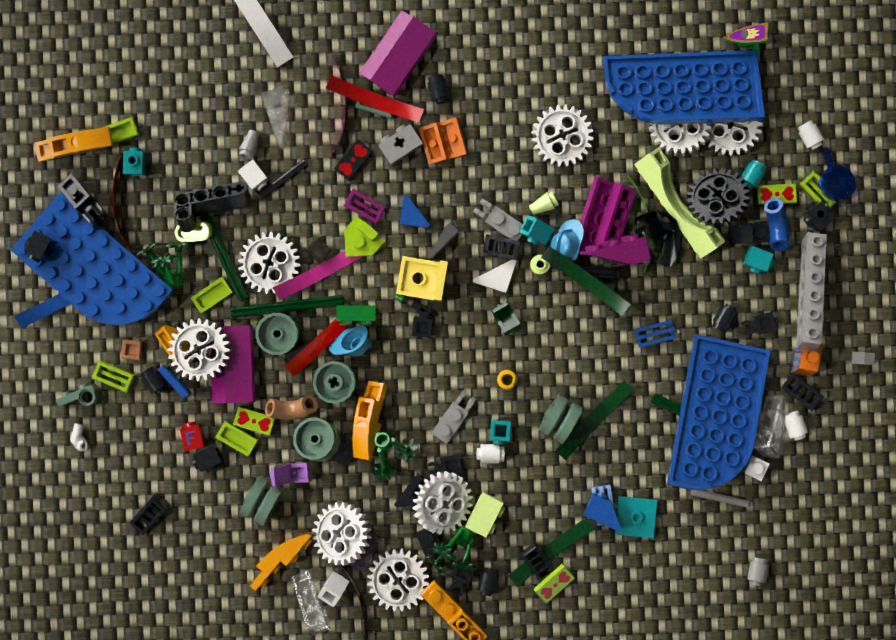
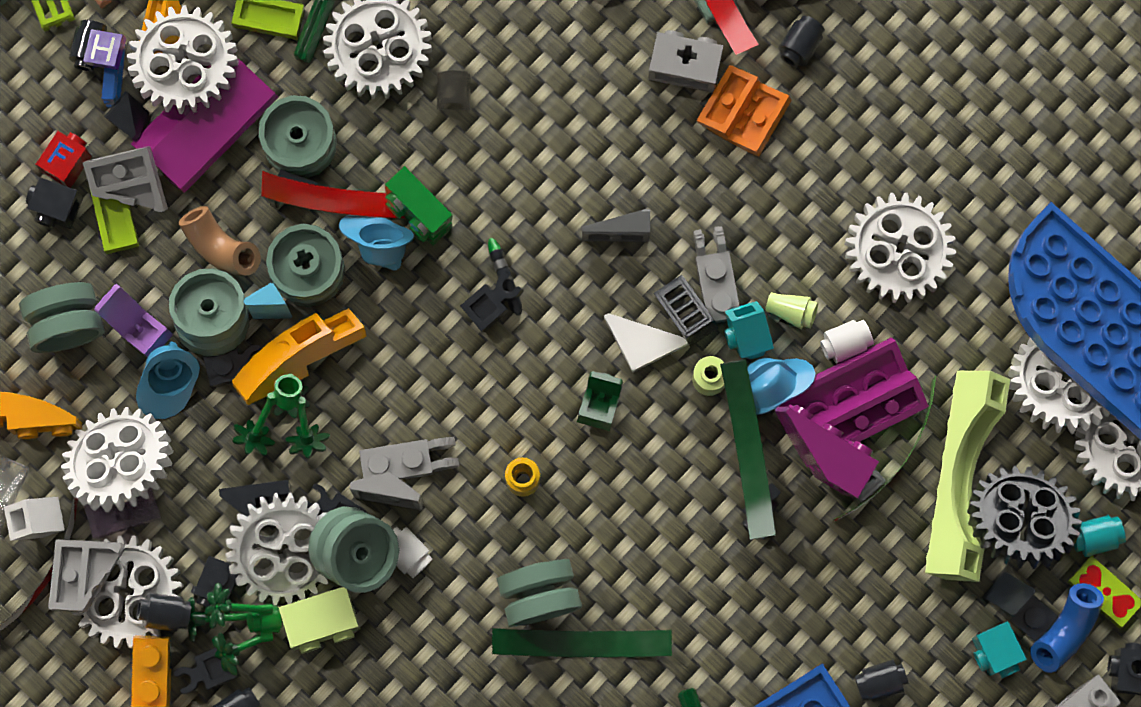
camera: 40 degrees right, 10 degrees down
dark green axle [230,295,344,318] -> none
lime tile [233,406,275,436] -> none
dark pink sticker [273,251,363,300] -> none
black tile [334,139,373,181] -> none
magenta tile [344,189,386,224] -> none
lime plate [344,216,385,257] -> none
light yellow bracket [396,256,448,301] -> none
blue slope [400,194,430,229] -> none
teal brick [490,419,511,444] -> none
black axle [562,266,620,282] -> none
black piece [634,209,681,267] -> none
blue tile [634,320,676,348] -> none
none -> light grey wing [48,539,125,613]
none -> tile [83,29,126,70]
none -> light grey wing [83,146,168,212]
none -> black slope [104,91,150,142]
none -> dark azure piece [136,341,200,419]
none -> black brick [137,593,191,632]
none -> medium azure slope [244,283,292,319]
none -> sand green wheel [308,506,400,593]
none -> light grey slope [349,471,423,510]
none -> white brick [820,320,874,364]

